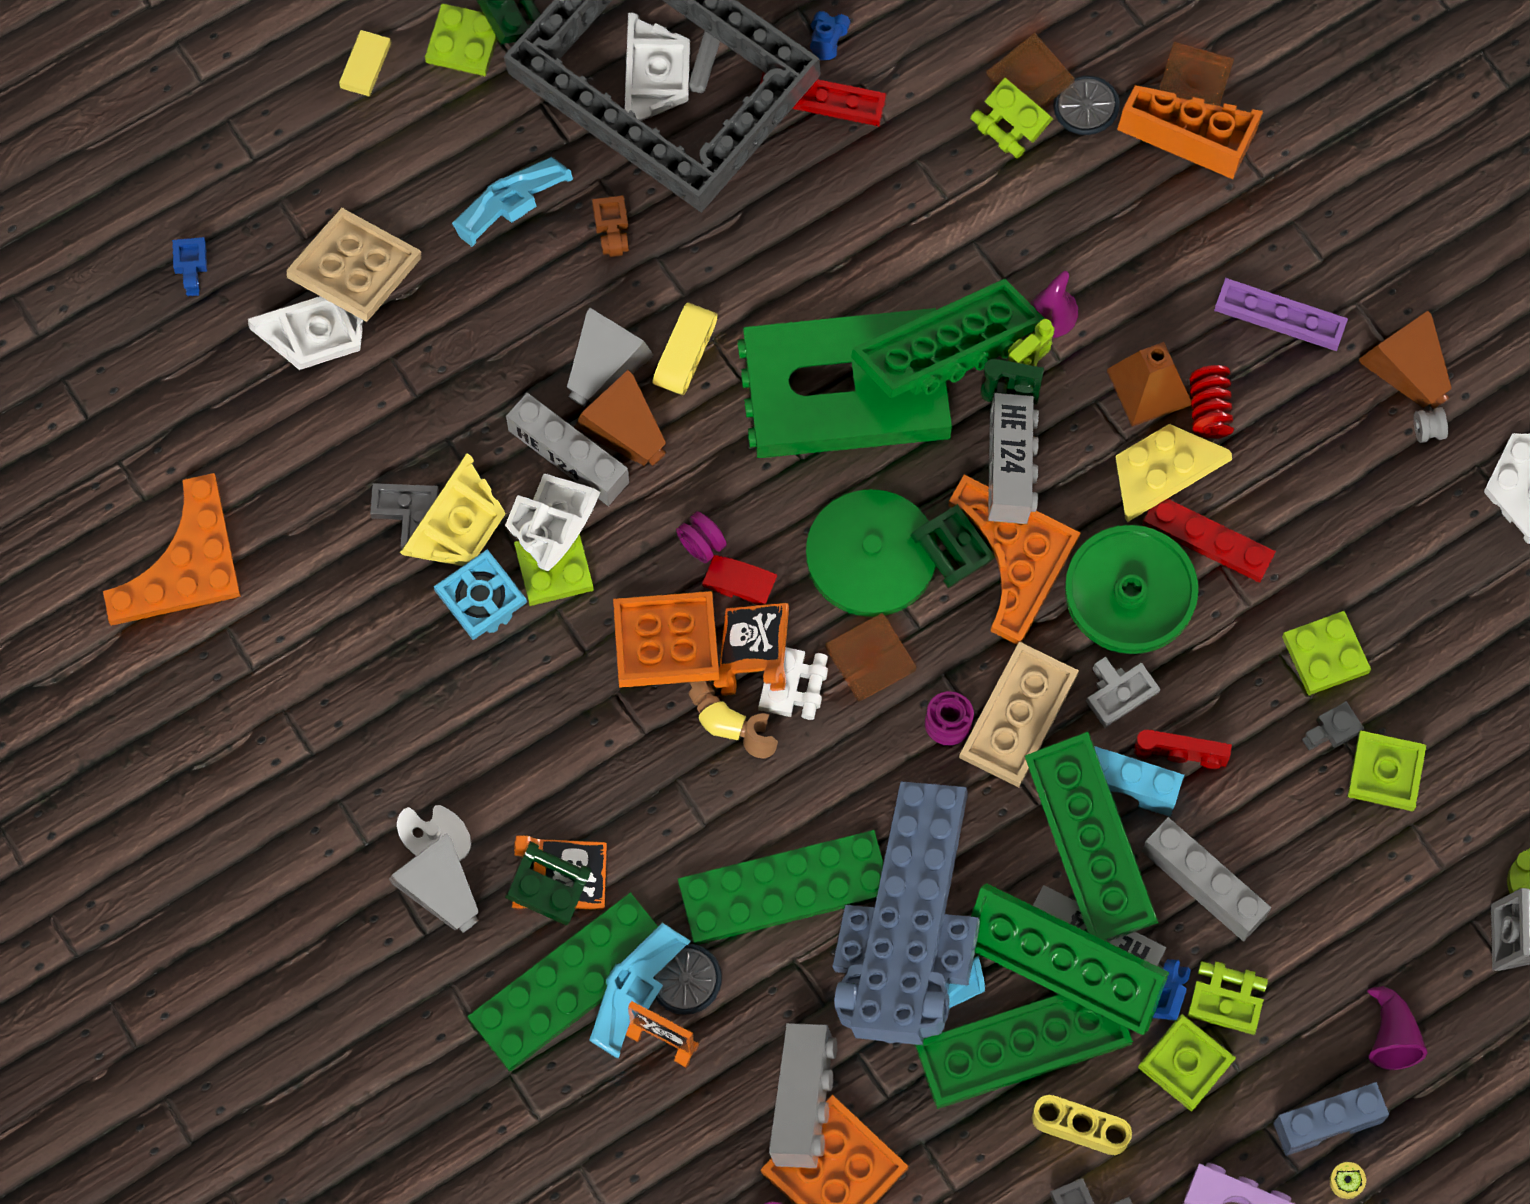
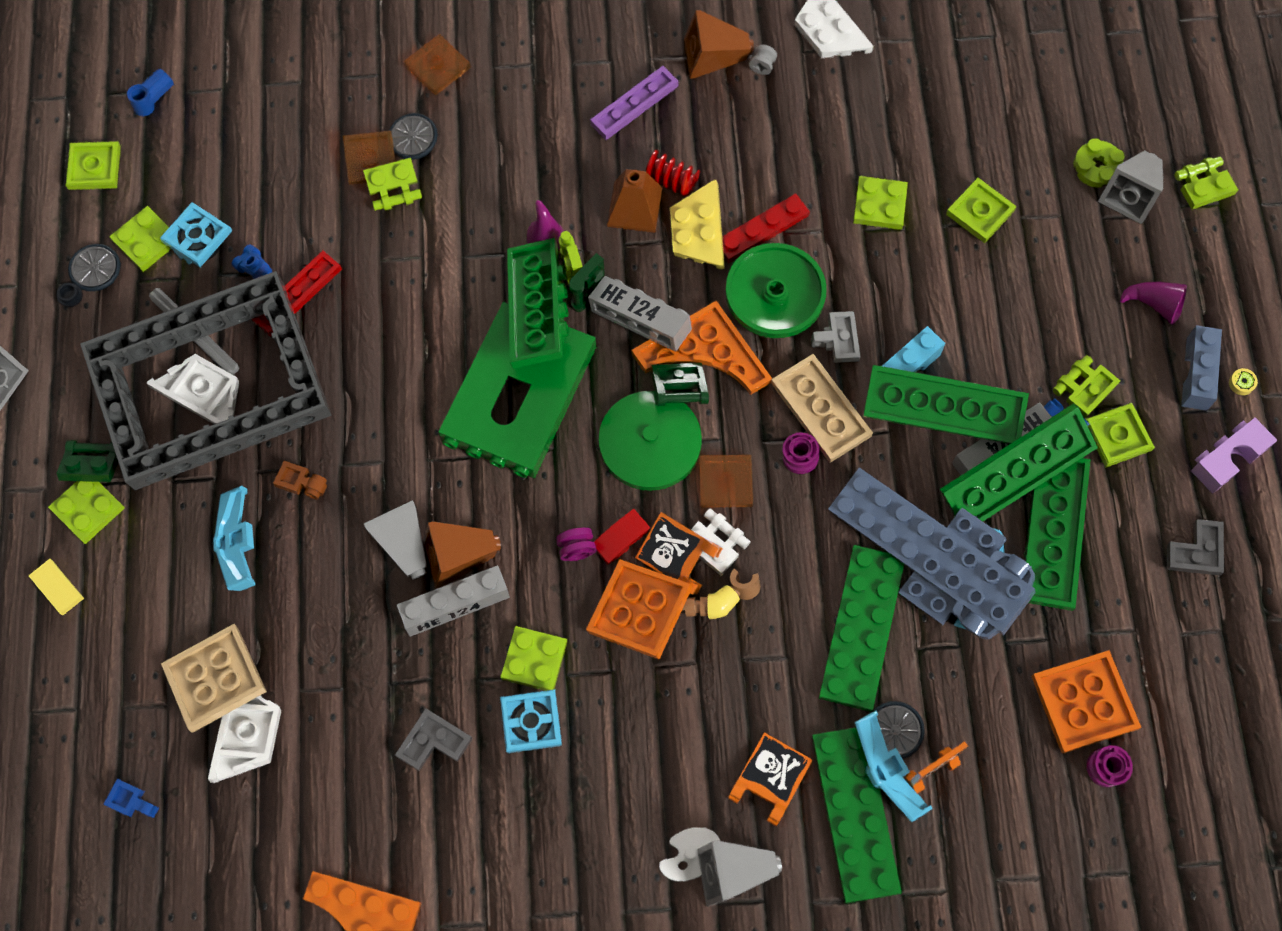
camera: 60 degrees left, 0 degrees up
light yellow wing [400,453,506,566] -> none
white slope [505,473,601,571] -> none
dark green plate [505,841,592,926] -> none
light yellow beam [653,302,718,395] -> none
light grey brick [769,1023,837,1168] -> none
light yellow beam [1032,1095,1132,1155] -> none
orange wedge [1117,85,1263,179] -> none
red plate [1134,730,1232,769] -> none
light grey brick [1142,817,1271,942] -> none
dark grey plate [1302,701,1364,751] -> none

